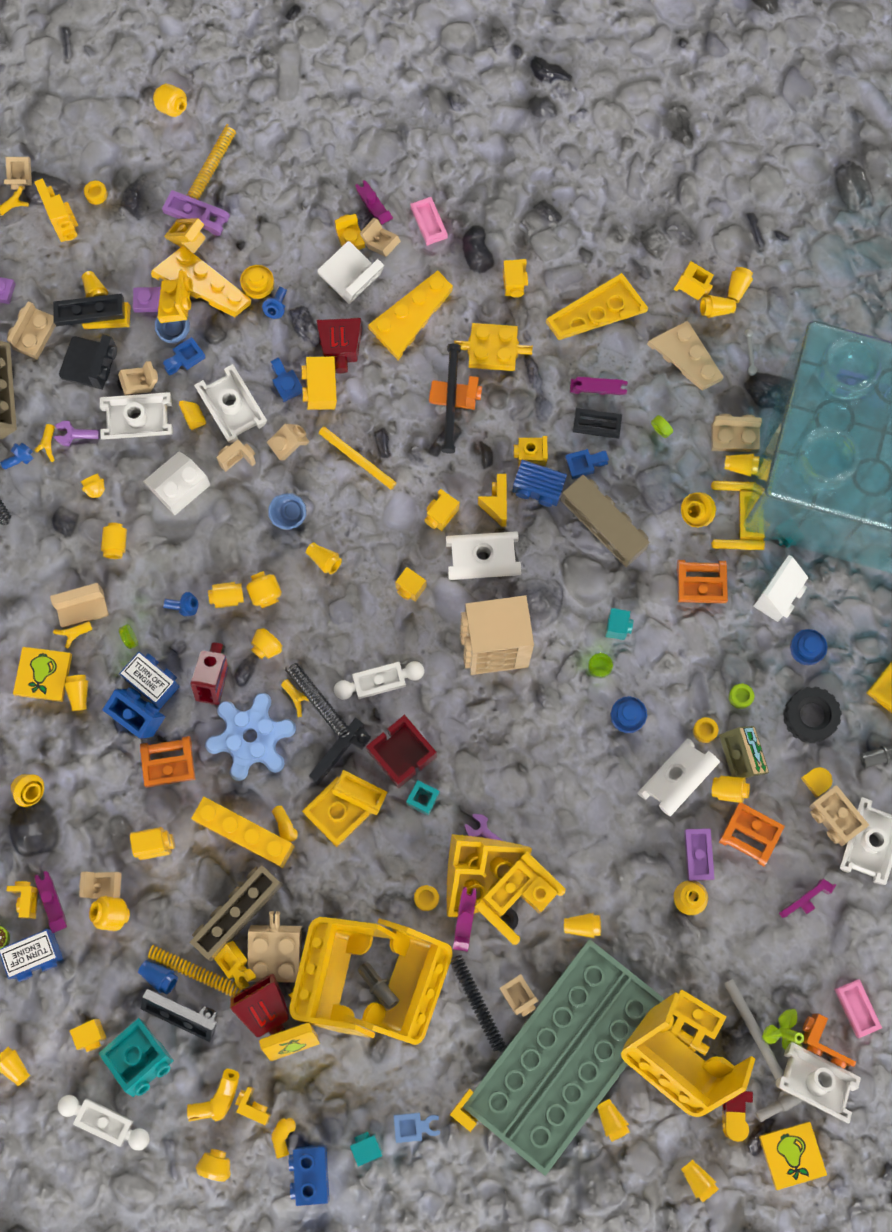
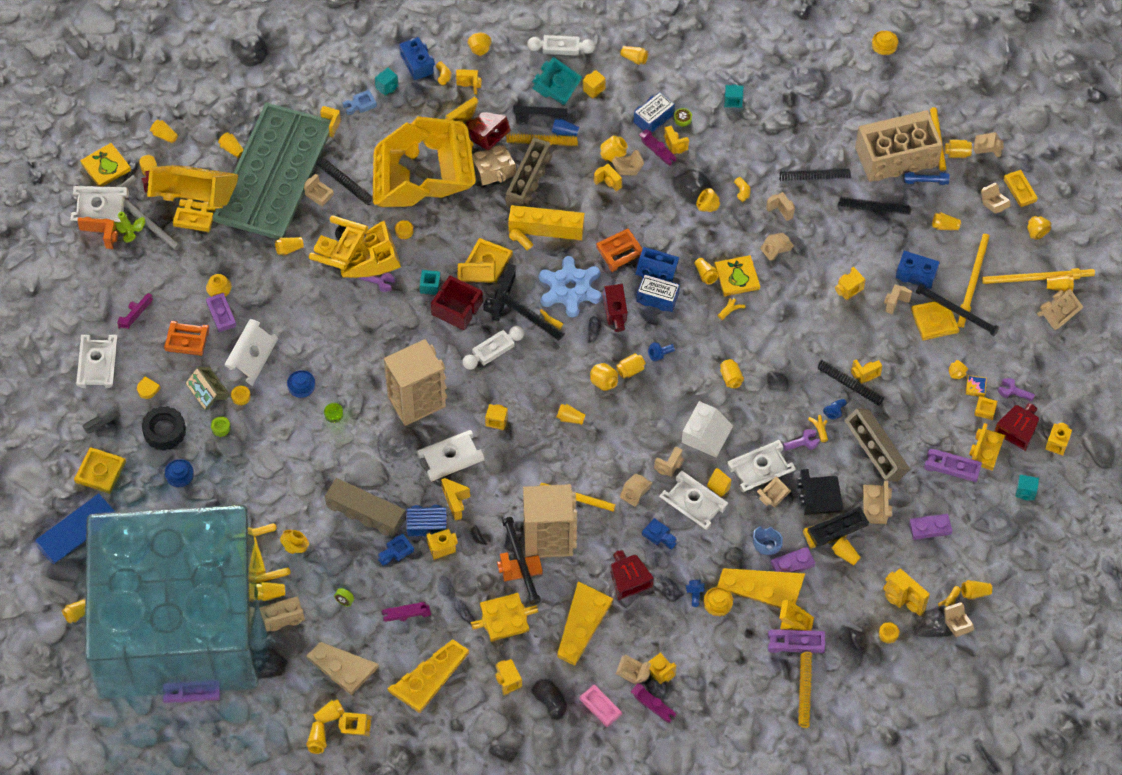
camera: 160 degrees right, 15 degrees down
tan panel [50,583,109,629] -> none
yellow plate [81,474,105,498] -> none
clear neon green tile [119,624,138,649] -> none
yellow brick [130,827,175,860] -> none
yellow head [153,83,187,117] -> none
yellow bracket [157,269,193,323] -> none
blue plate [163,337,206,376] -> none
yellow arm [187,1068,240,1122] -> none
yellow plate [214,941,256,990] -> none
yellow cone [251,628,283,659] -> none
medium blue hair [268,493,307,530] -> none
yellow brick [301,357,337,410] -> none
white bracket [317,241,384,304] -> none
yellow brick [424,489,460,531] -> none
magenta piece [453,887,477,952] -> none
black tile [573,408,622,439] -> none
teal plate [605,608,634,640] -> none
orange plate [677,560,728,603] -> none
yellow brick [712,775,750,803] -> none
light grey hinge [744,329,757,376] -> none
white slope [753,555,808,622] -> none
tan bracket [809,785,869,846] -> none
bright pink tile [834,979,882,1038] -> none
none -> tan brick [523,484,577,558]
none -> yellow bracket [594,164,622,192]

